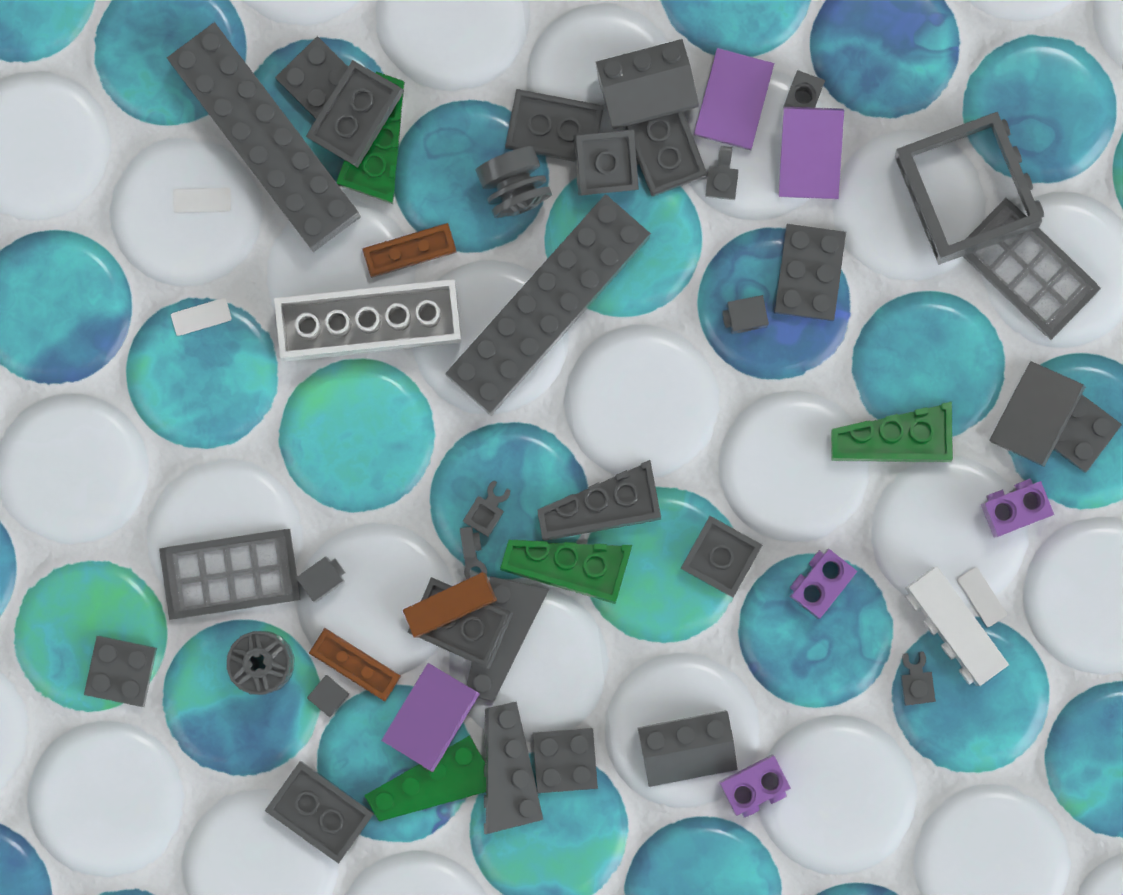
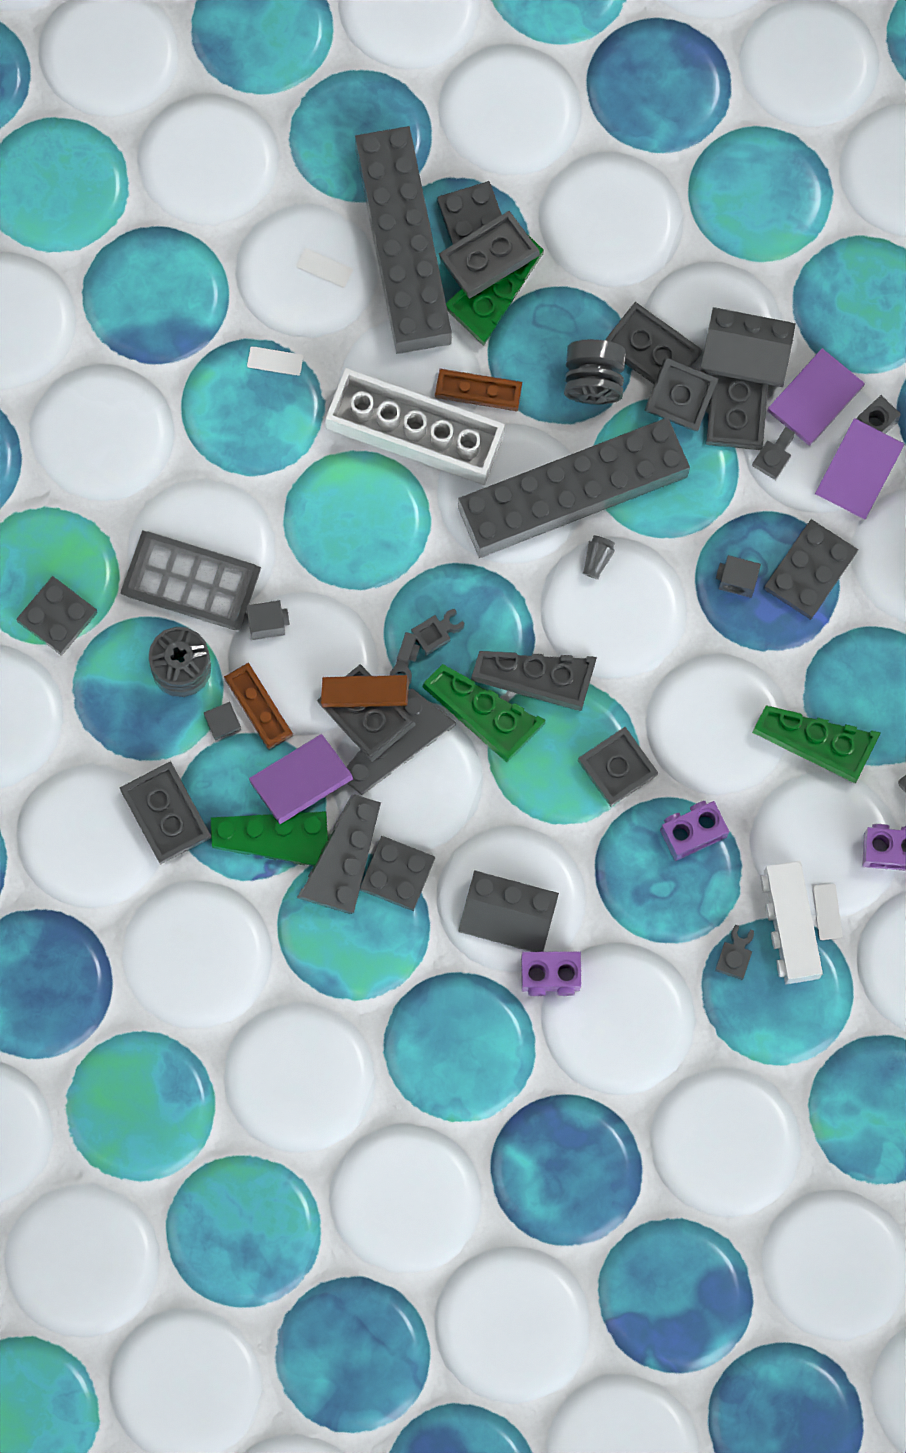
camera: 20 degrees right, 10 degrees down
none -> dark grey cone [582,535,615,579]

